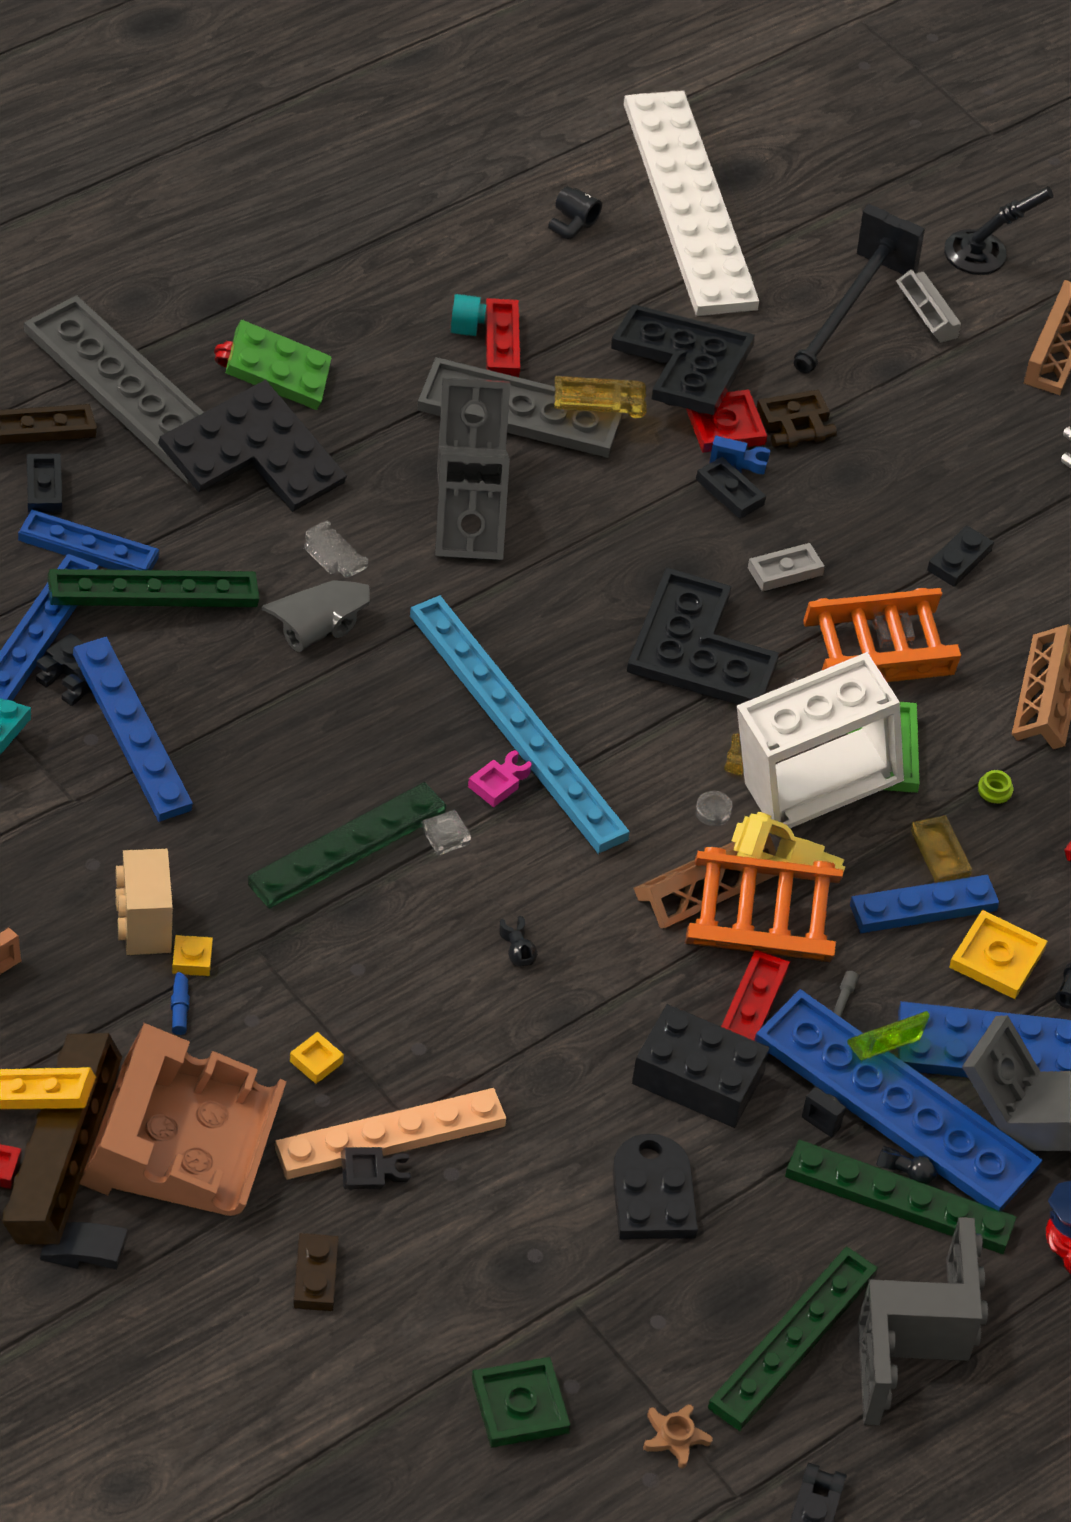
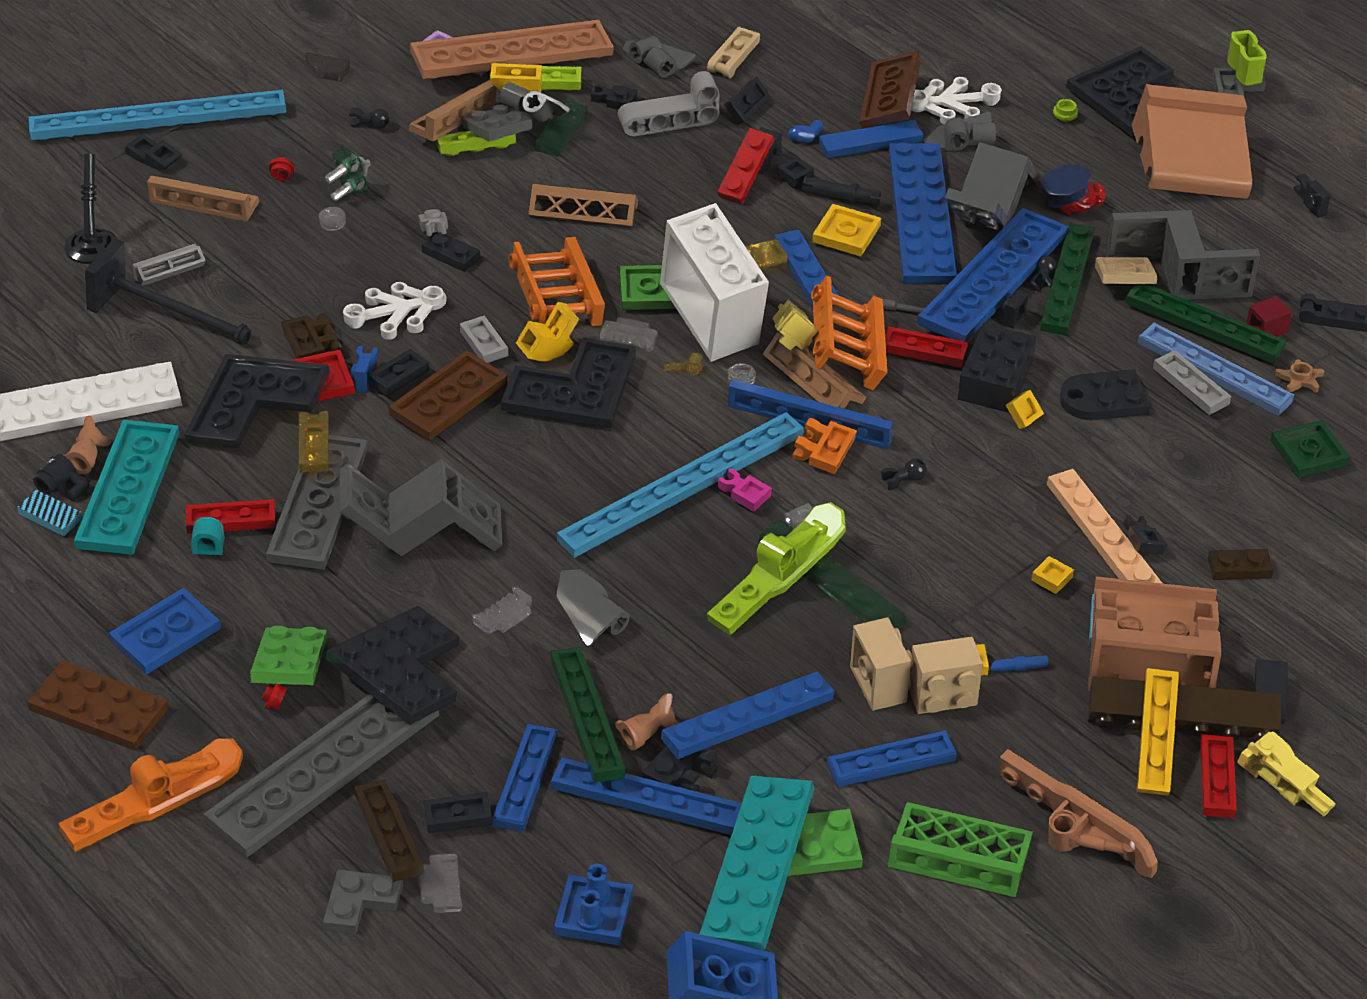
camera: 90 degrees left, 5 degrees down
clear neon green slope [847,1011,930,1060] -> none
none -> medium azure tile [17,490,83,536]
none -> reddish brown plate [27,660,169,751]
none -> orange piece [58,738,243,852]
none -> nougat animal [64,415,111,474]
none -> teal plate [74,420,180,555]
none -> blue plate [109,588,221,675]
none -> clear tile [319,207,346,231]
none -> white plant [343,282,447,340]
none -> reddish brown plate [388,350,508,441]
none -> light grey plate [418,209,448,236]
none -> yellow brick [516,302,579,362]
none -> nougat animal [615,693,679,750]
none -> lime piece [707,502,846,636]
none -> blue plate [728,379,893,450]
none -> orange plate [792,418,857,474]
none -> blue tile [827,730,957,788]
none -> tan brick [850,617,914,711]
none -> yellow plate [1006,390,1044,429]
none -> tan tile [1095,257,1157,284]
none -> medium blue tile [1138,323,1294,416]
none -> light grey plate [1153,350,1231,415]
none -> dark red brick [1246,296,1292,336]

